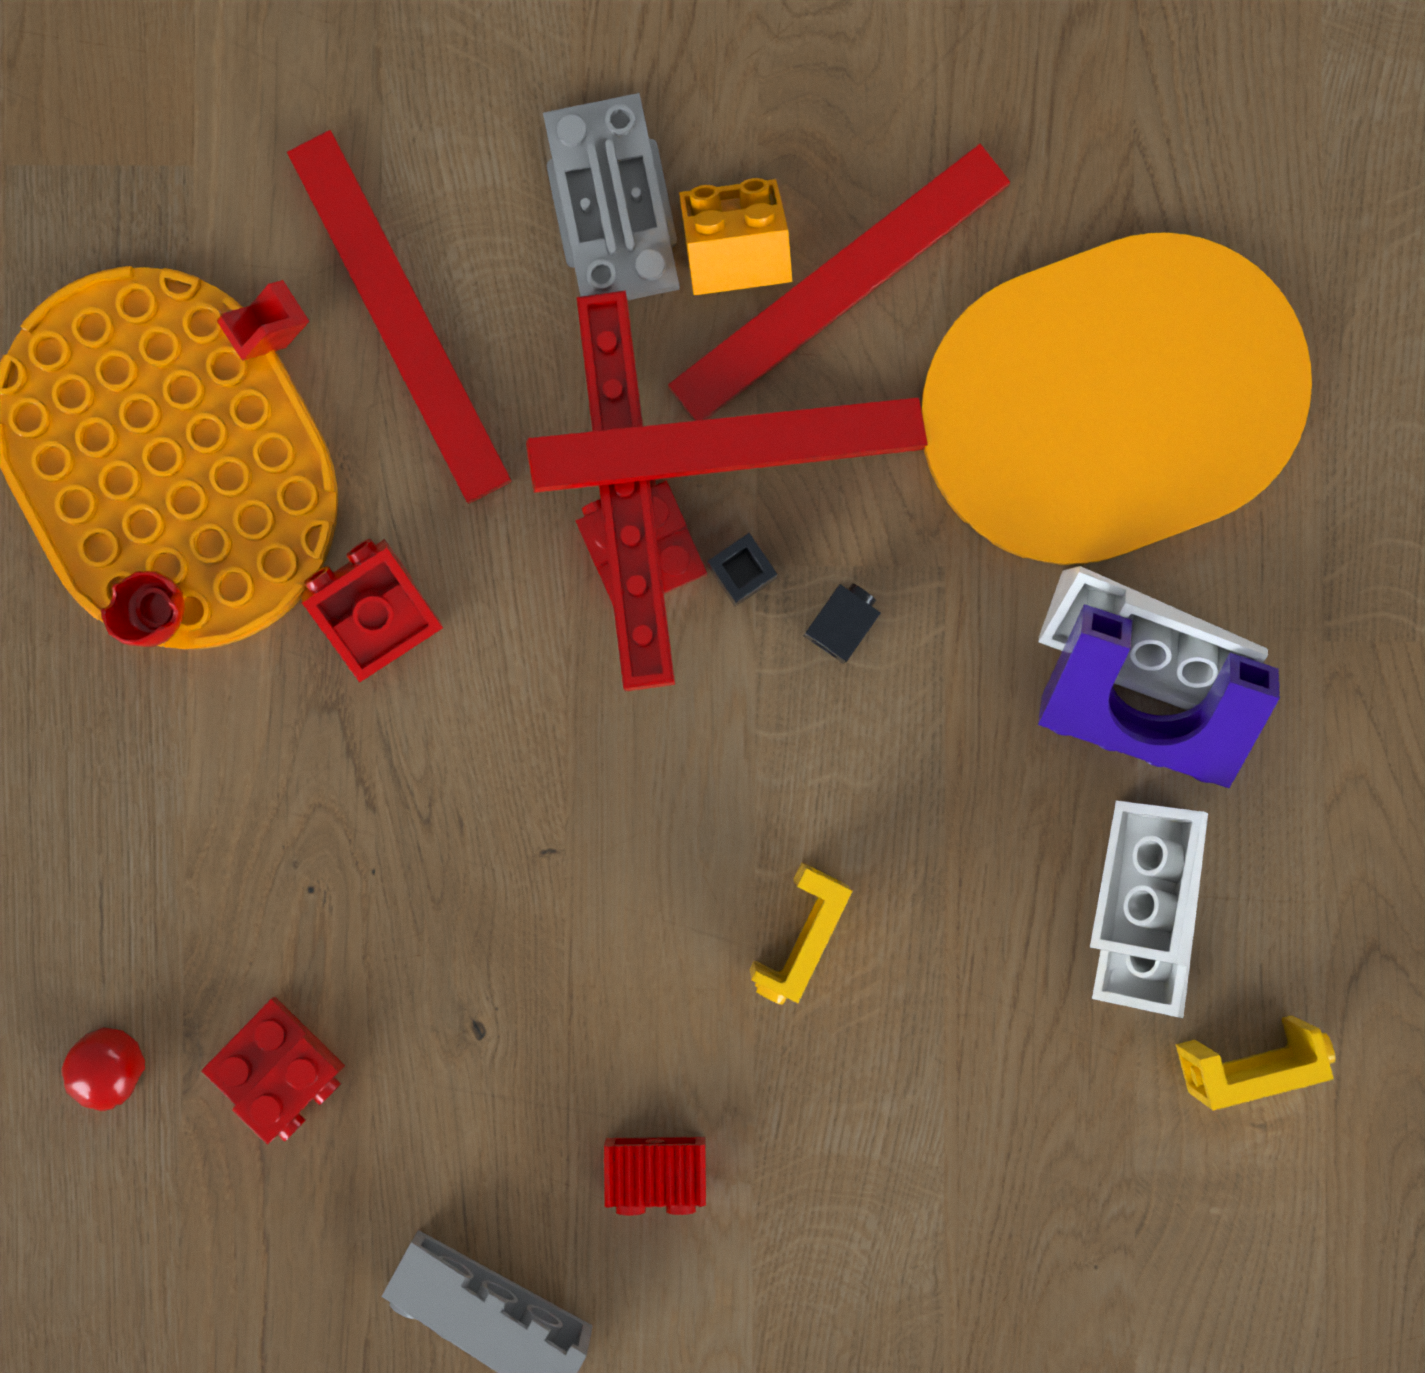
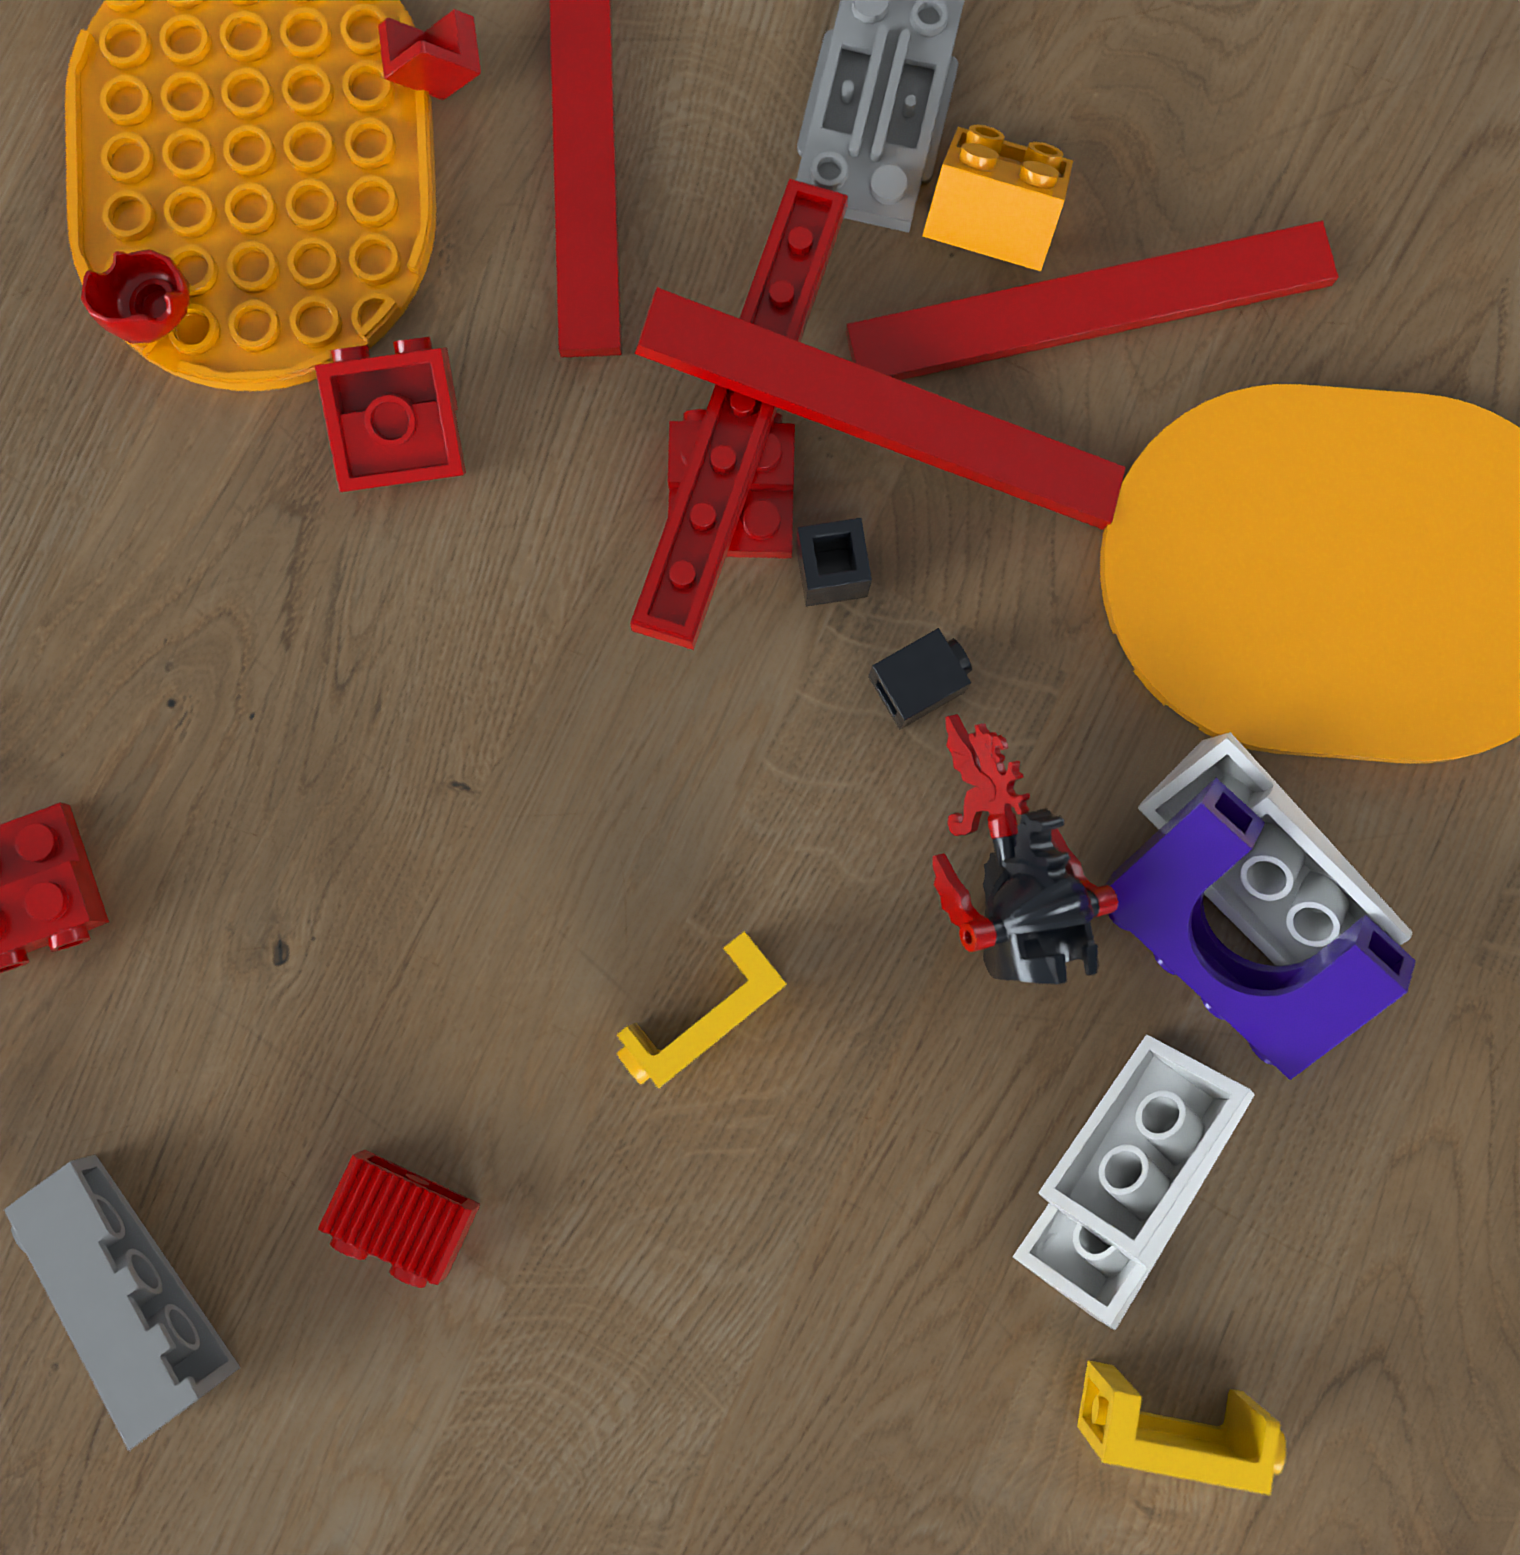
camera: 25 degrees right, 5 degrees down
none -> helmet [932,714,1118,985]

